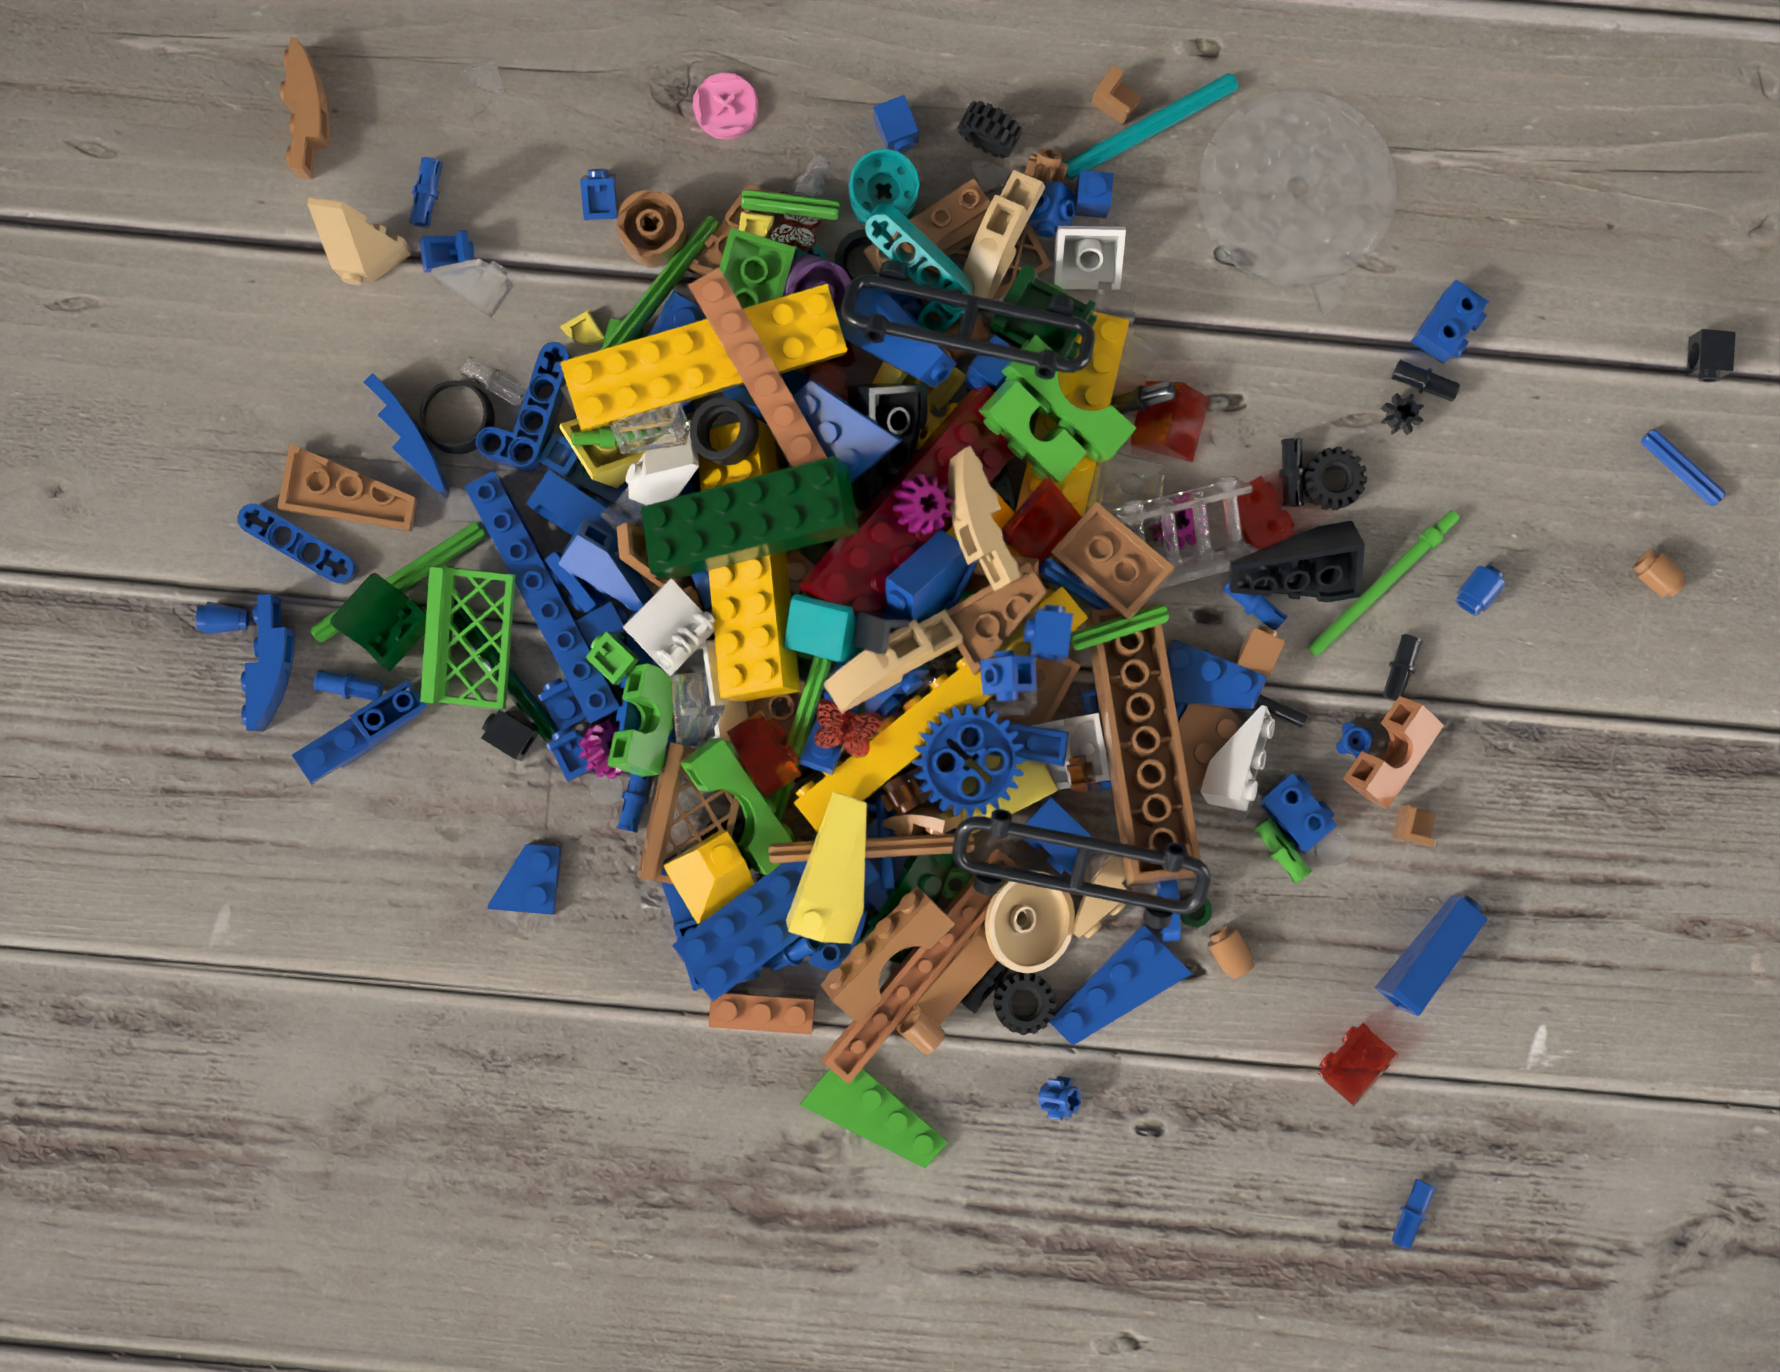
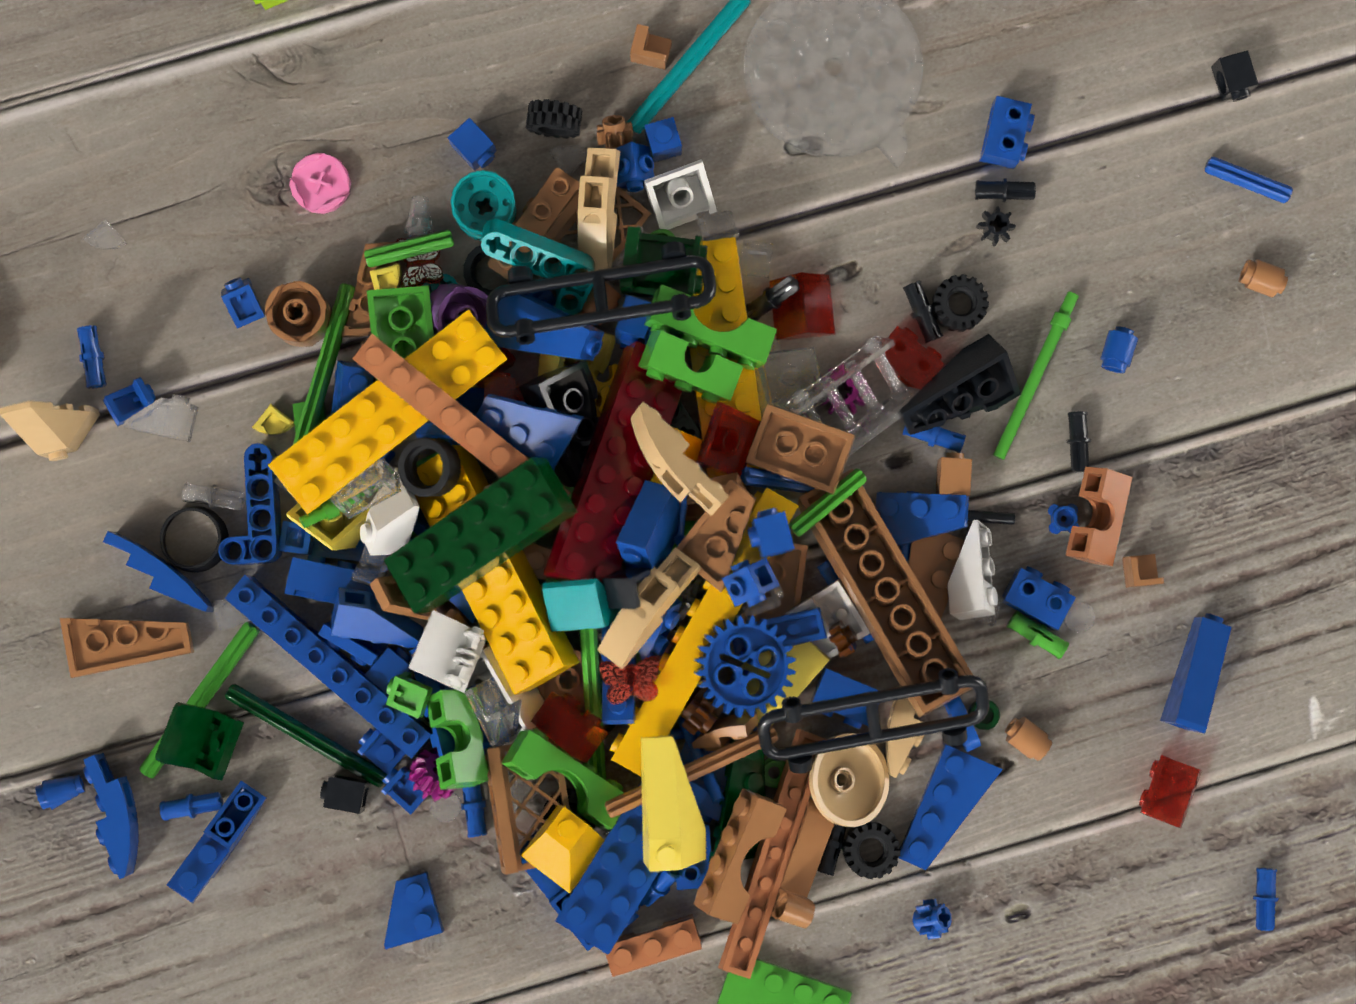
camera: 20 degrees left, 0 degrees up
blue beam [237,504,358,585] -> none
bright green fence [420,565,516,710] -> none
magenta gear [892,474,954,534] -> none

